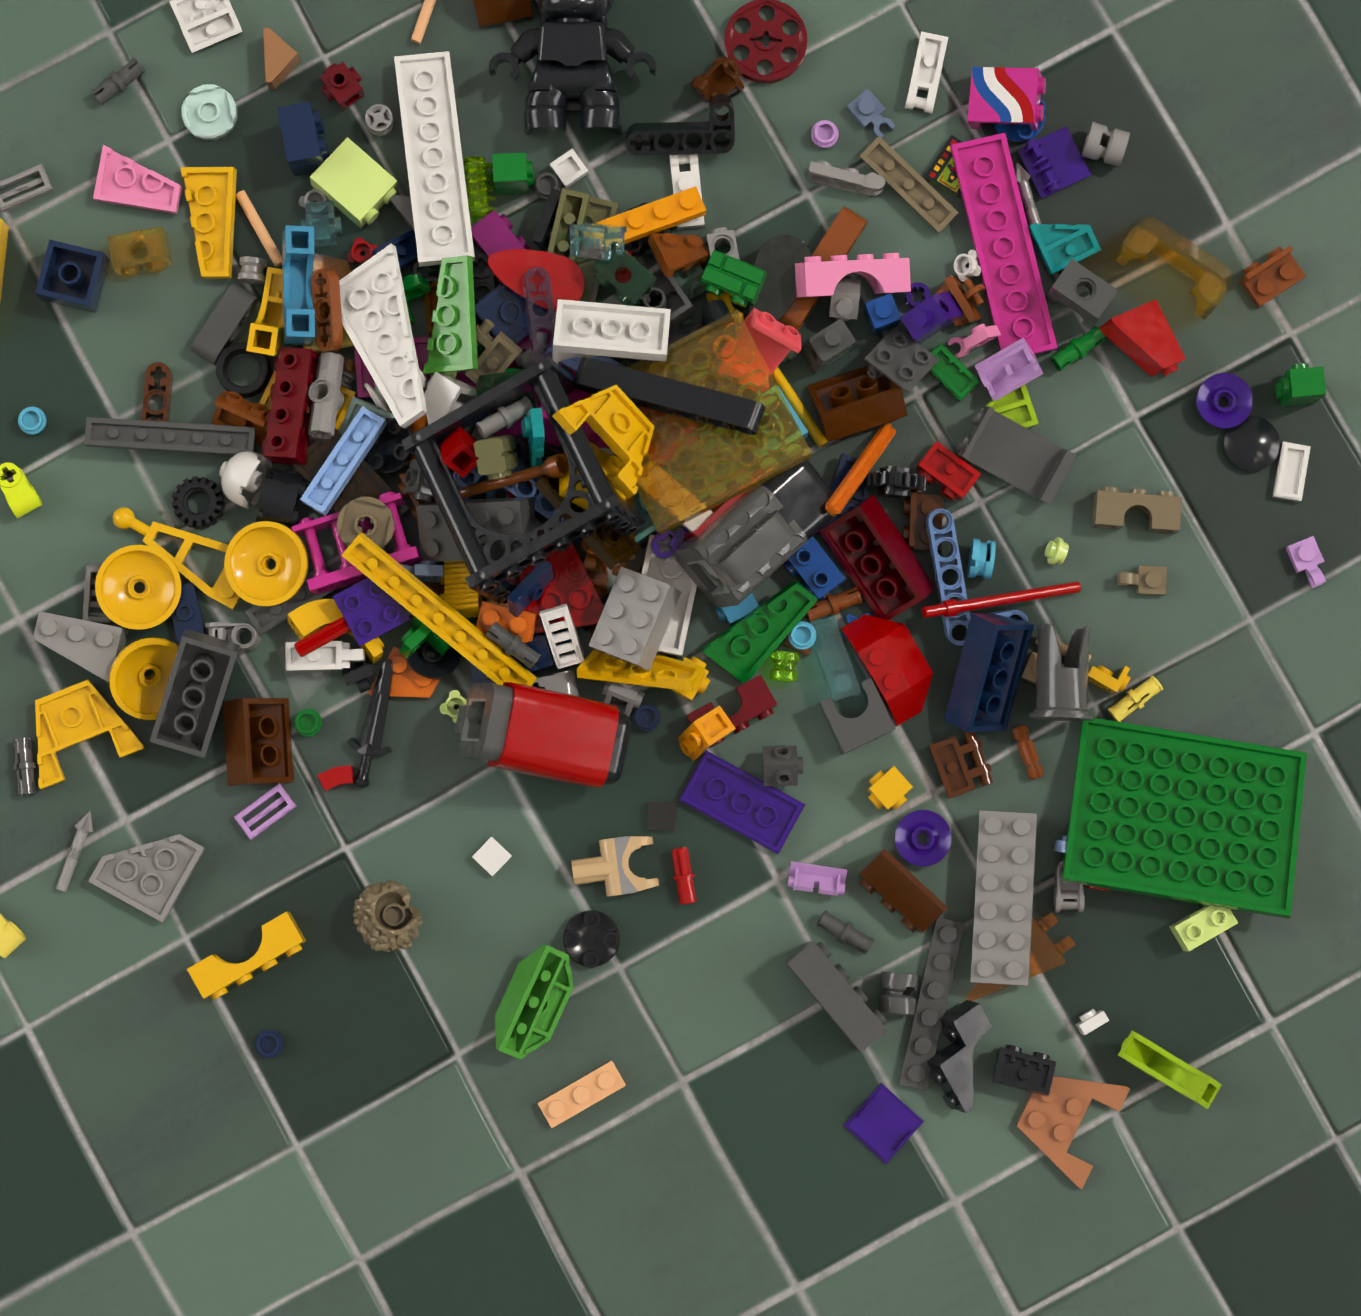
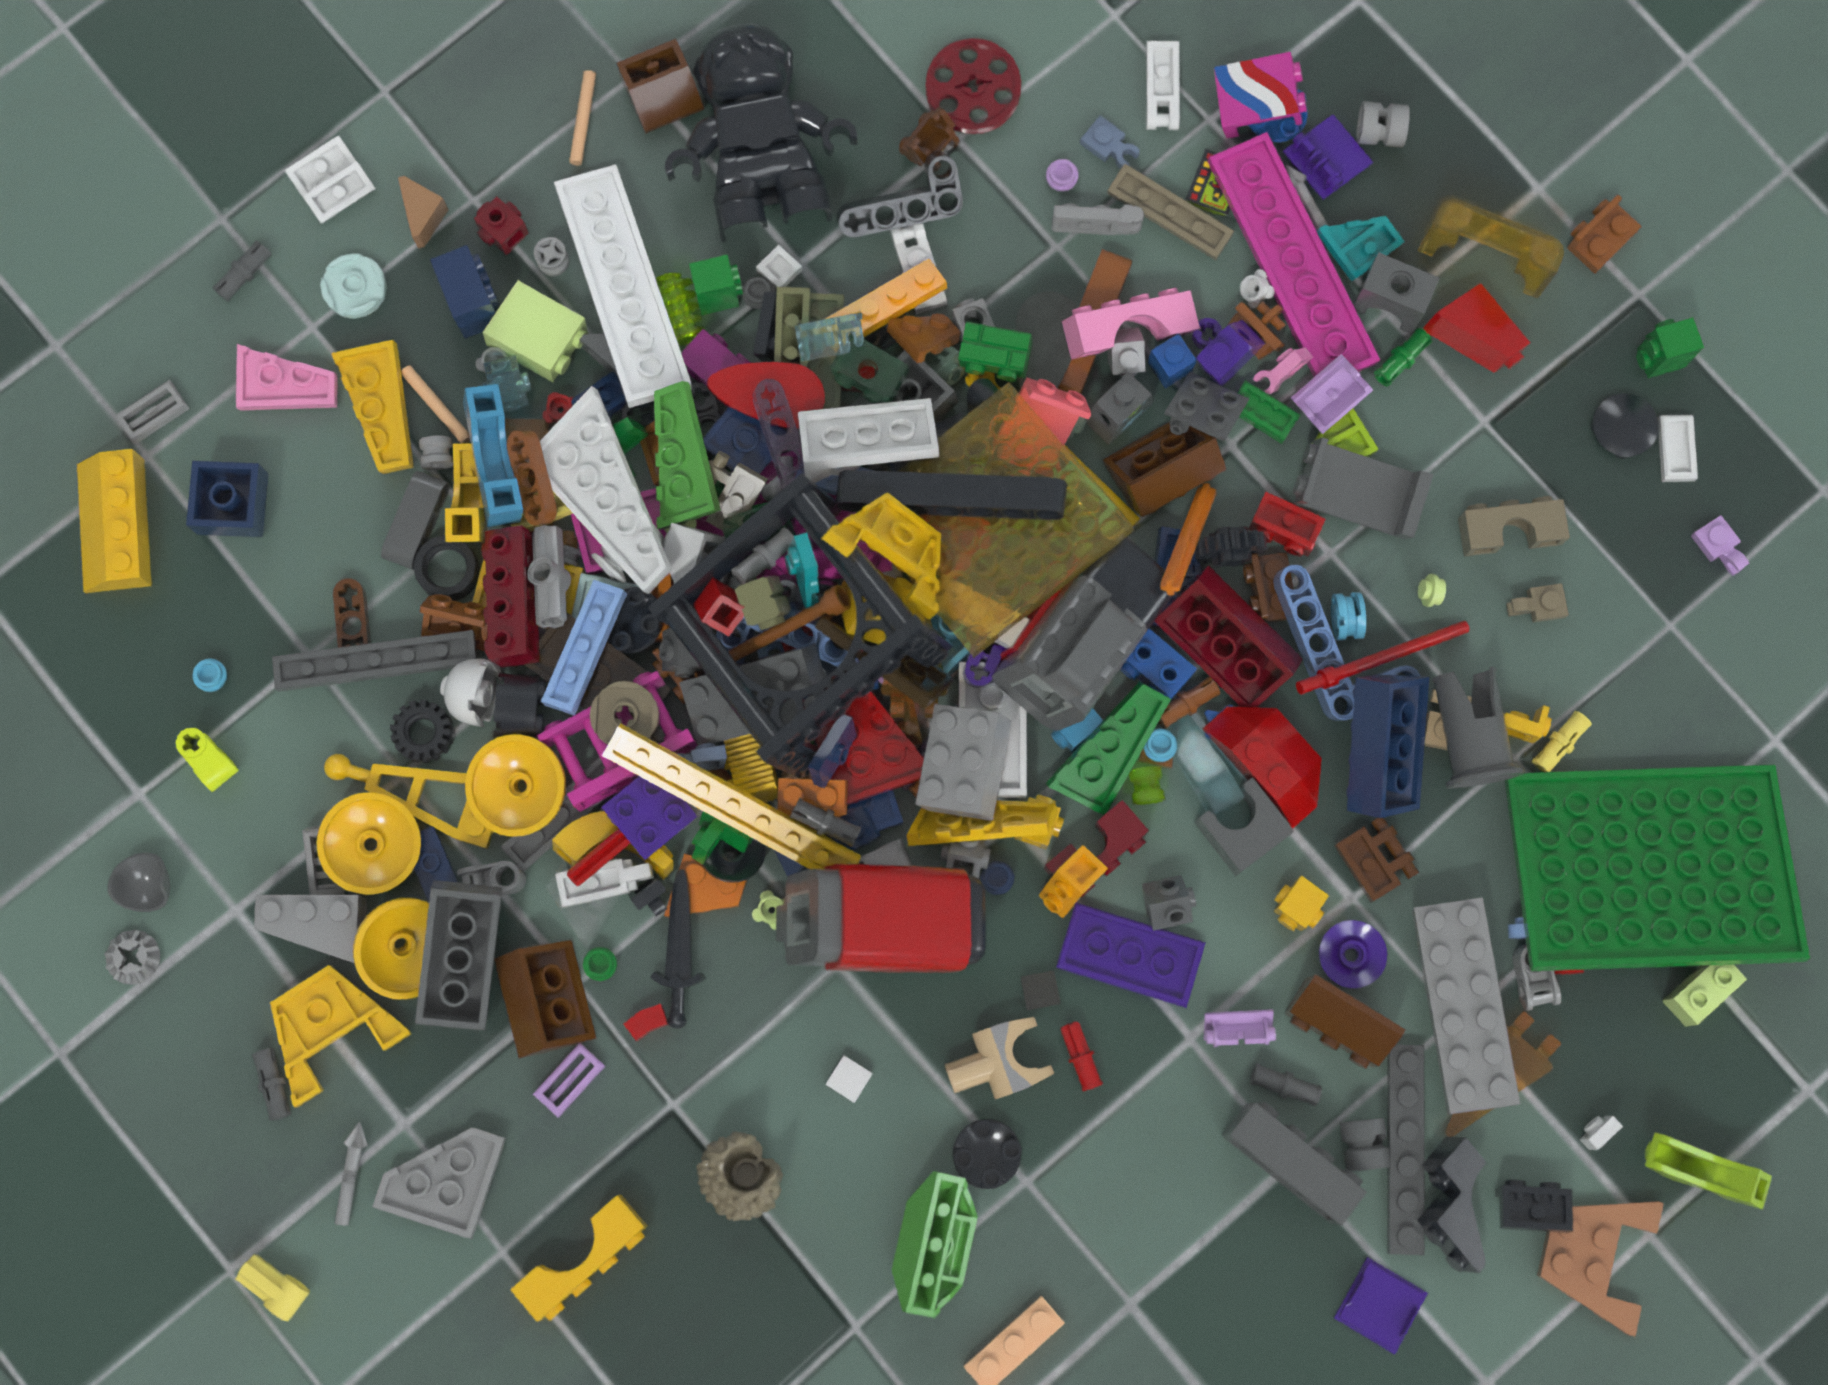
camera: 10 degrees left, 5 degrees down
clear yellow brick [107,226,173,277] -> none
dark blue plate [255,1030,284,1058] -> none
white slope [540,604,584,669] -> none
dark orange axle [1012,725,1044,780] -> none
dark purple dish [1196,373,1253,429] -> none

